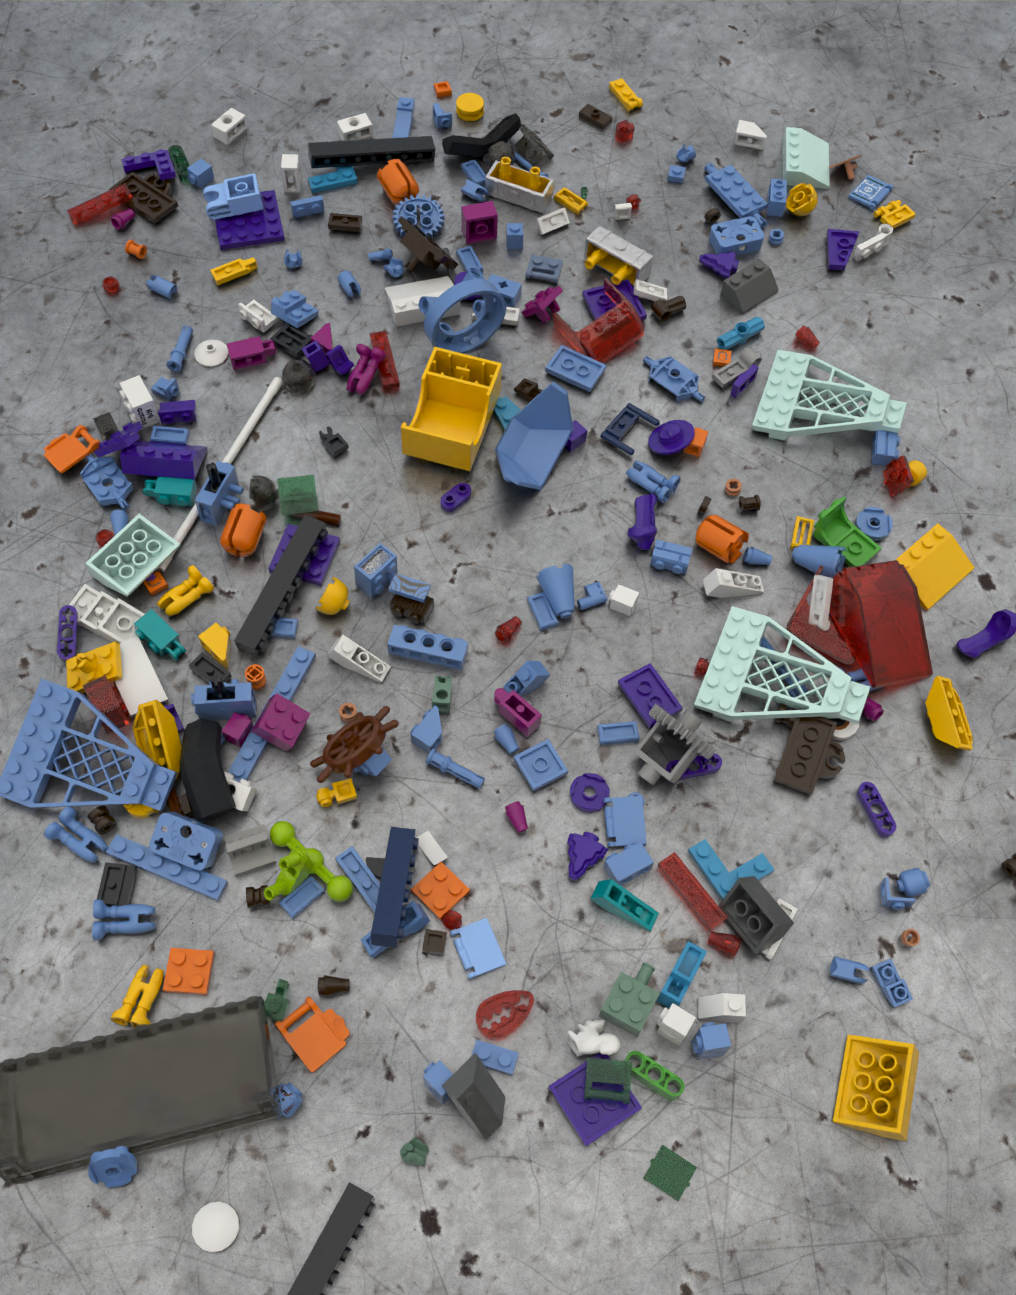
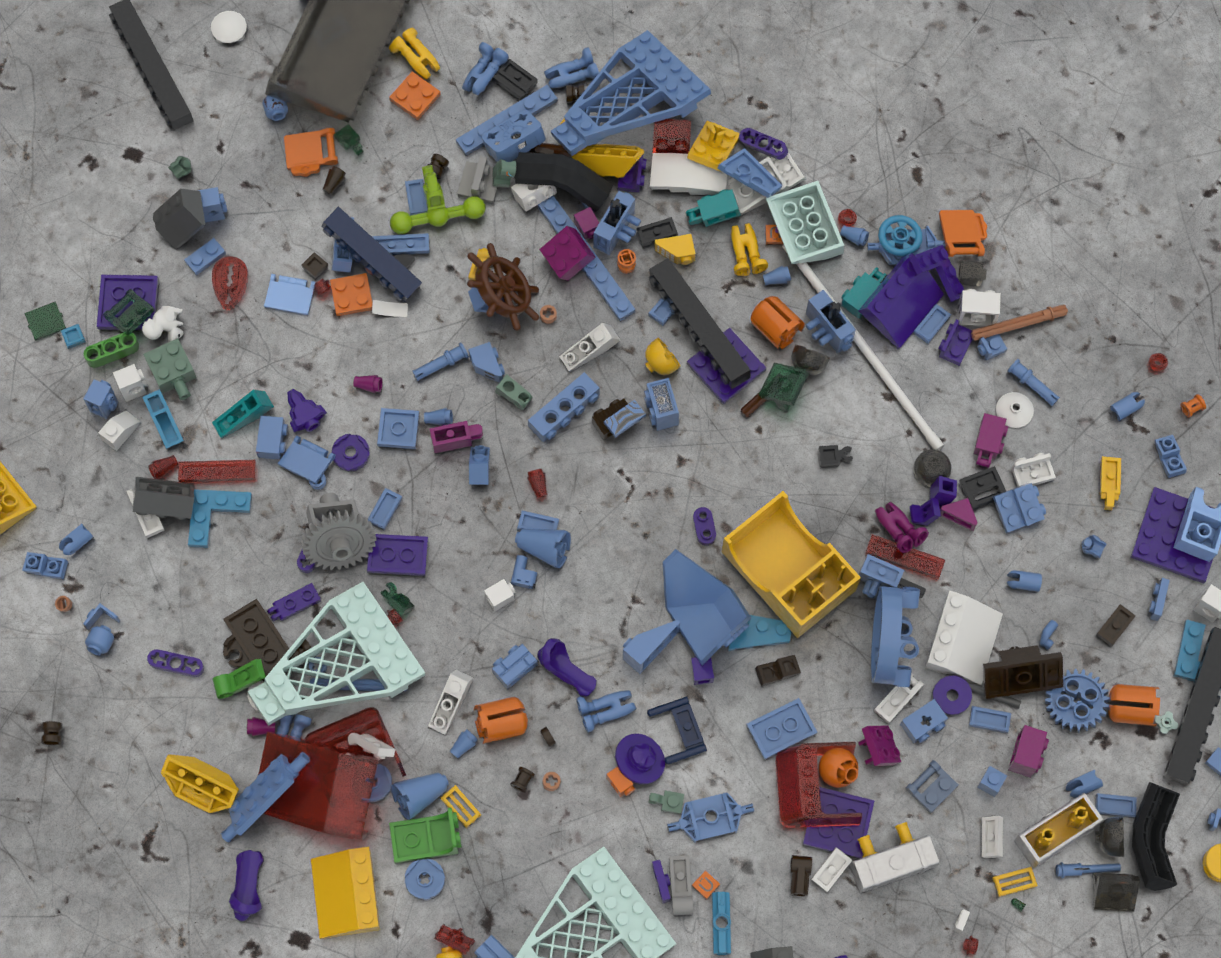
camera: 125 degrees right, 10 degrees up
medium blue arm [383,257,404,278] -> none
none -> dark azure tile [61,324,86,349]
none -> bright green plate [212,659,265,699]
none -> medium blue plate [221,752,310,842]
none -> dark purple hinge [267,583,321,621]
none -> clear green plate [380,582,414,616]
none -> sand green leg [493,159,516,188]
none -> medium blue slope [622,620,680,674]
none -> sand green plate [648,790,684,815]
none -> medium blue wing [717,148,782,198]
none -> medium blue cone [763,266,791,285]
none -> orange brick [819,748,859,788]
none -> medium blue piece [858,554,926,599]
none -> dark azure plate [878,215,922,257]
none -> nougat axle [971,304,1068,341]
none -> medium blue slope [1155,435,1187,478]

